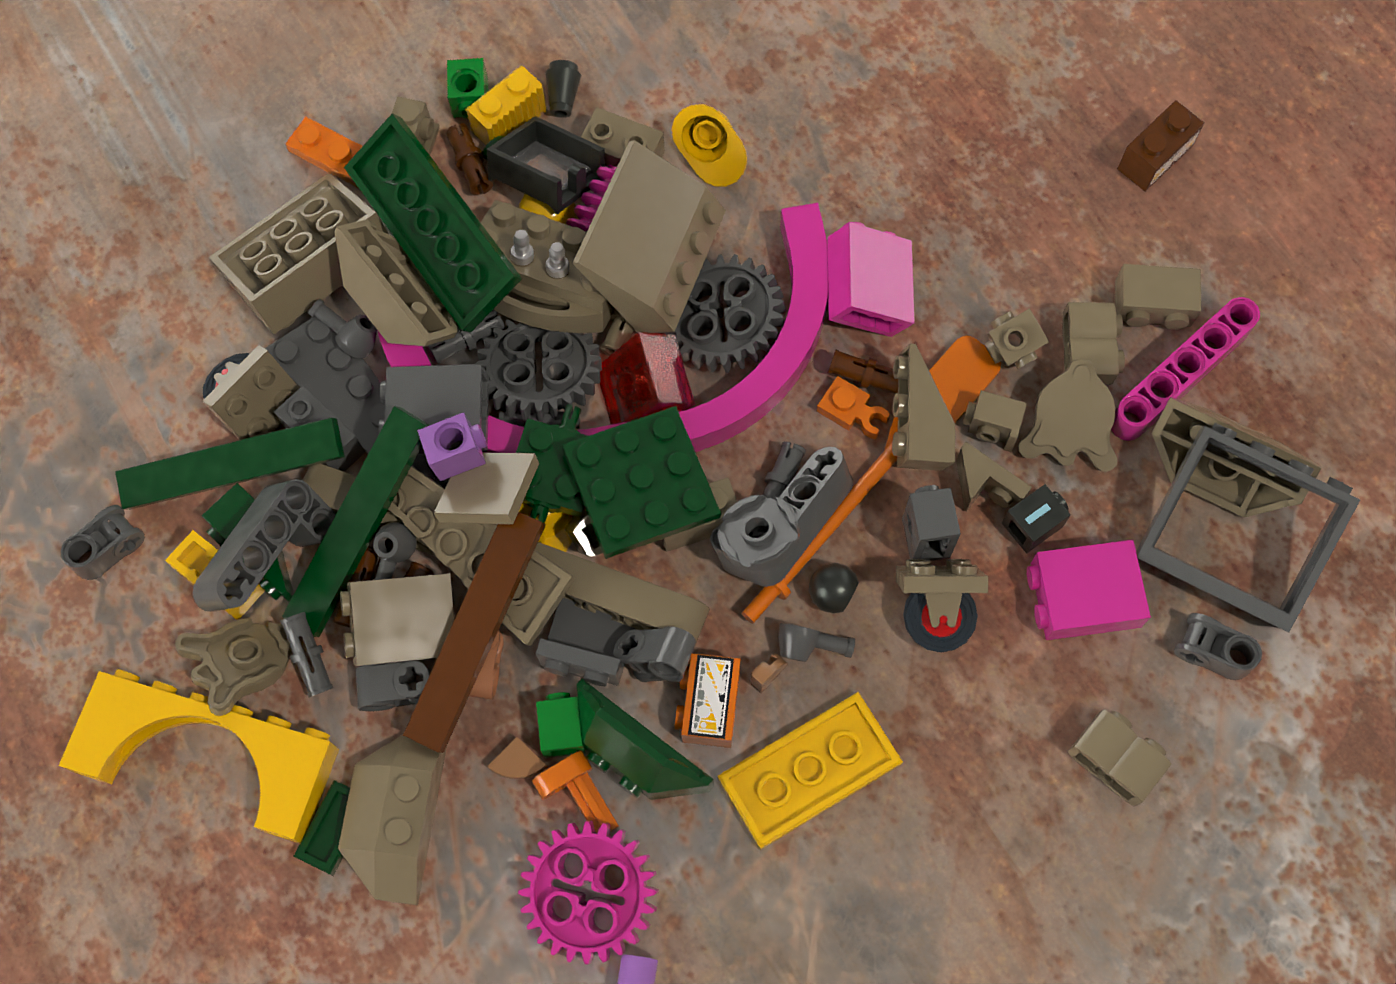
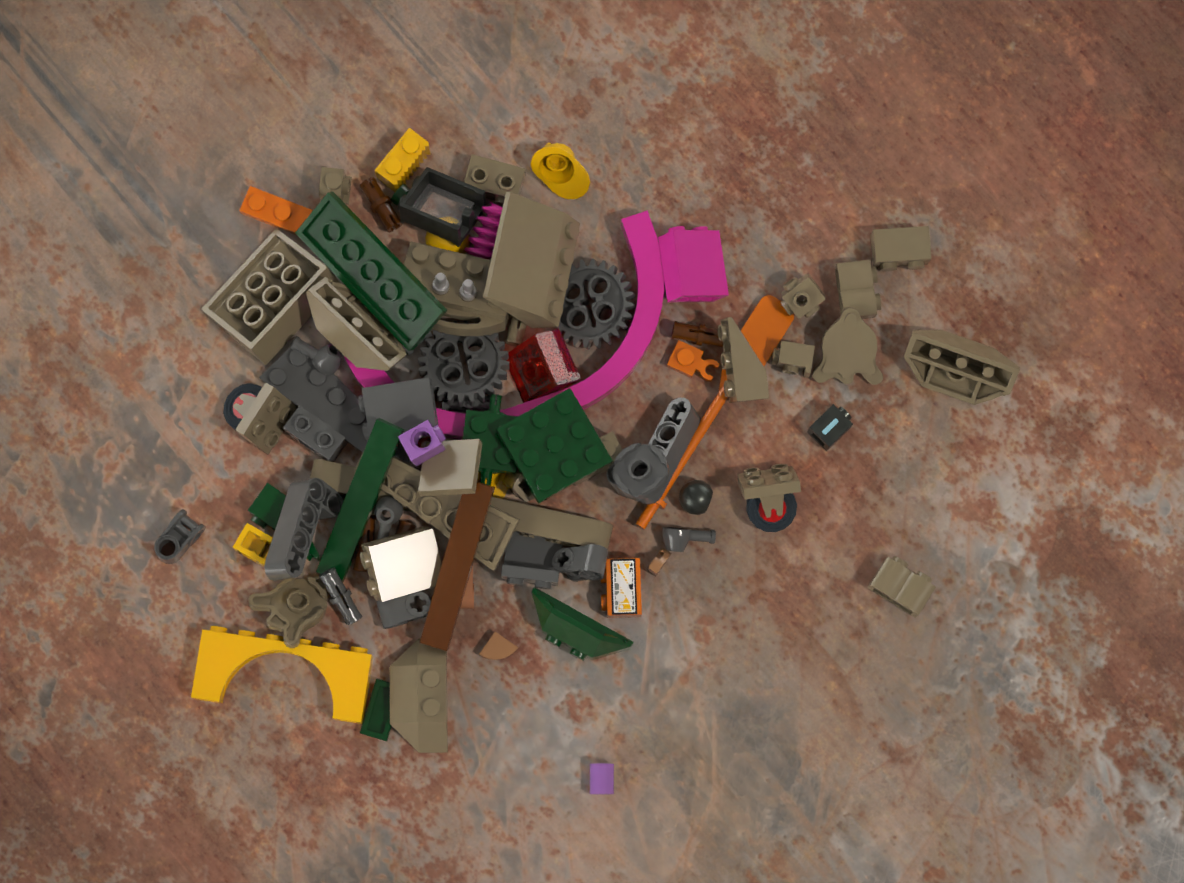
camera: 15 degrees left, 10 degrees up
dark green tile [115,418,345,510] -> none
green brick [447,58,488,119] -> none
dark pink gear [518,821,659,965] -> none
orange piece [532,751,619,833] -> none
green brick [536,692,586,758] -> none
pearl dark grey cone [545,60,581,118] -> none
yellow tile [717,692,903,850] -> none
dark grey pin [763,441,806,499] -> none
dark grey brick [902,485,961,561] -> none
dark tan slope [956,442,1032,511] -> none
dark pink brick [1026,540,1151,640] -> none
dark pink beam [1111,297,1260,441] -> none
reddish brown brick [1117,100,1204,192] -> none
dark grey window [1136,423,1360,632] -> none
dark grey piece [1174,613,1262,680] -> none

